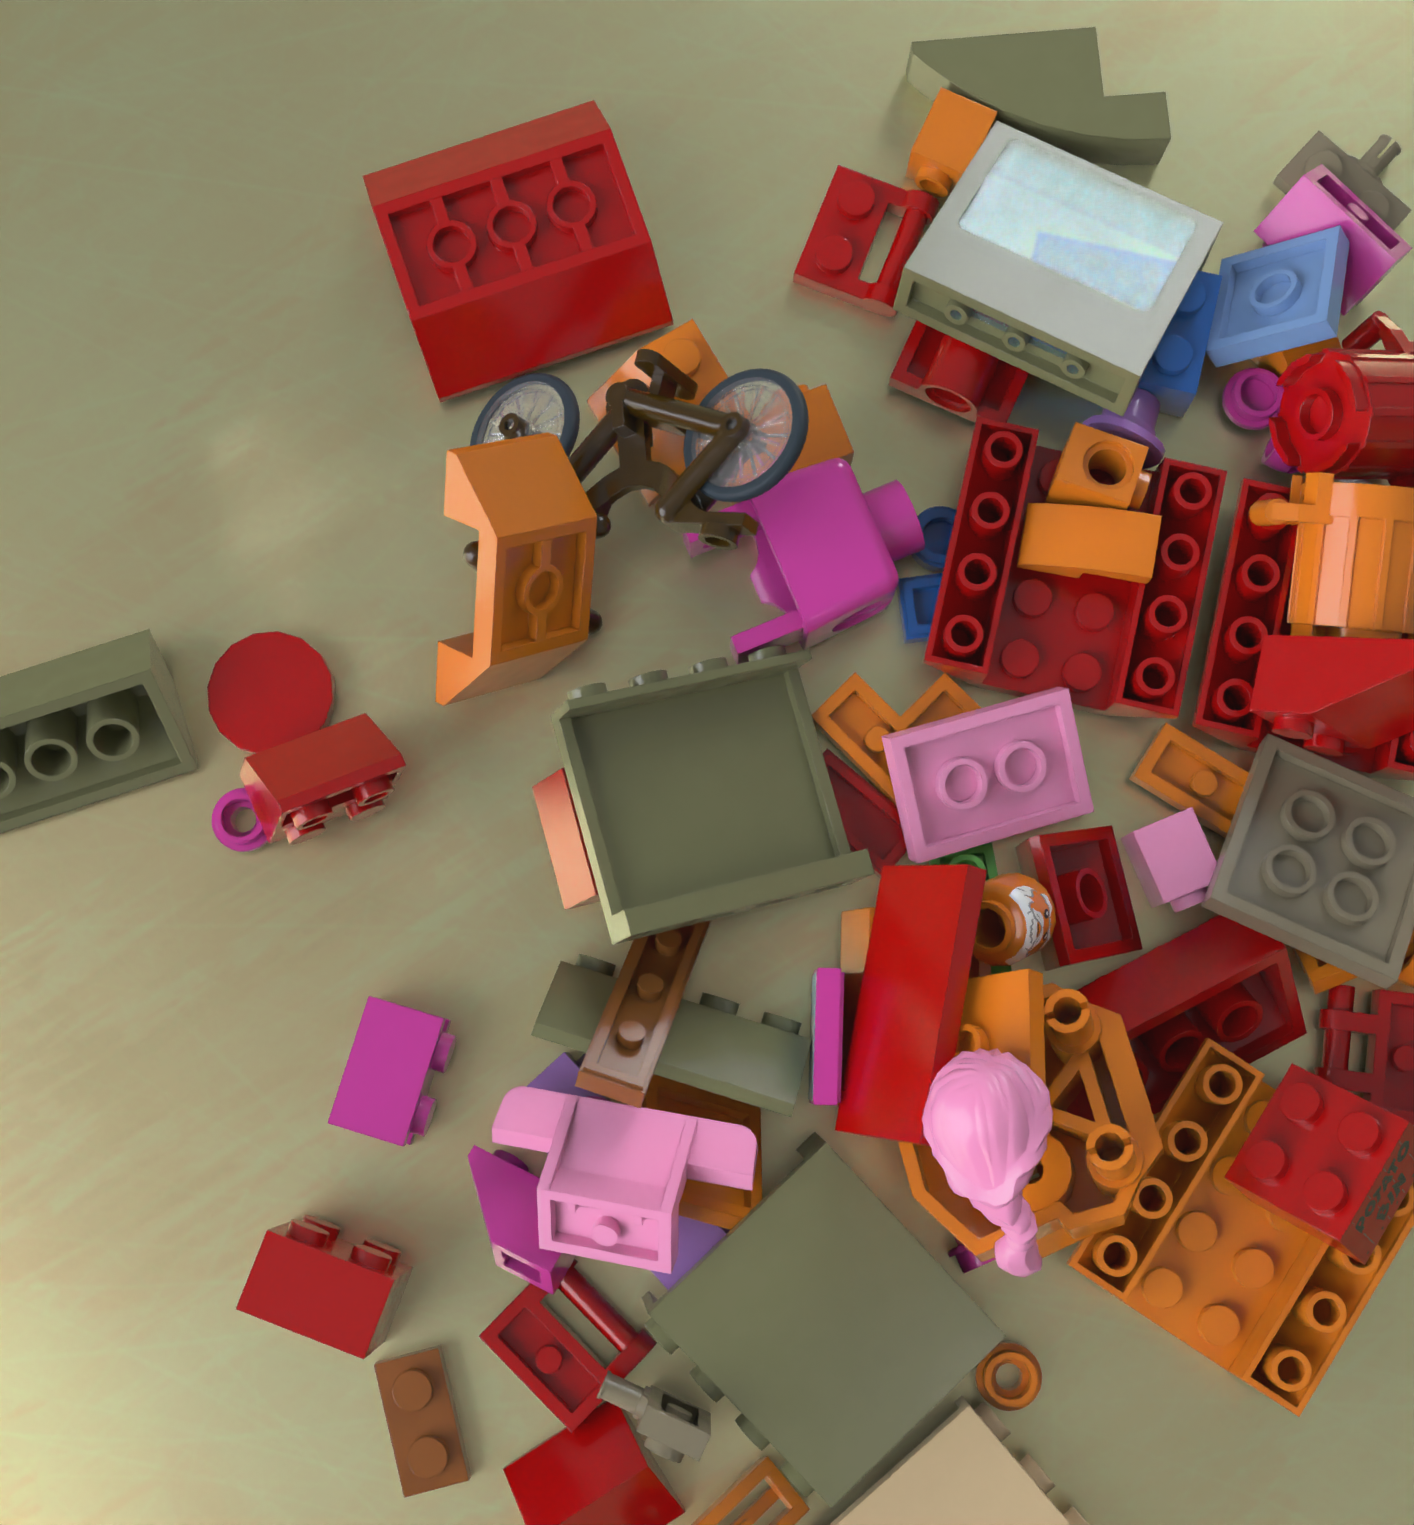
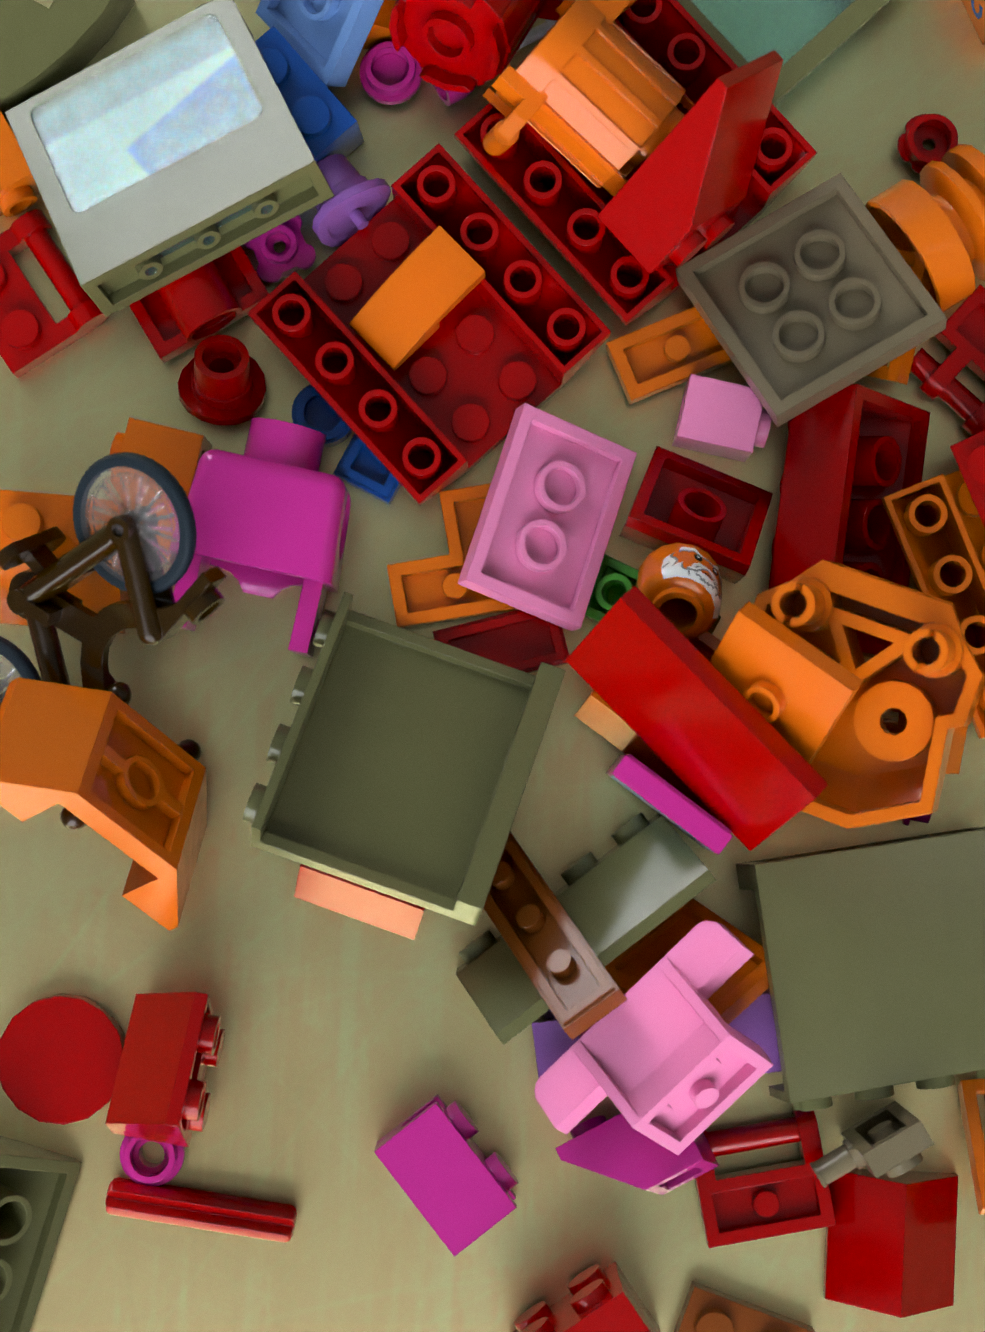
camera: 55 degrees left, 5 degrees up
bright pink hair [922,1048,1053,1277] -> none
orange brick [1045,422,1152,510] -> none
none -> red axle [105,1177,297,1243]
none -> red piece [178,335,266,426]
none -> dark pink plate [245,215,316,284]

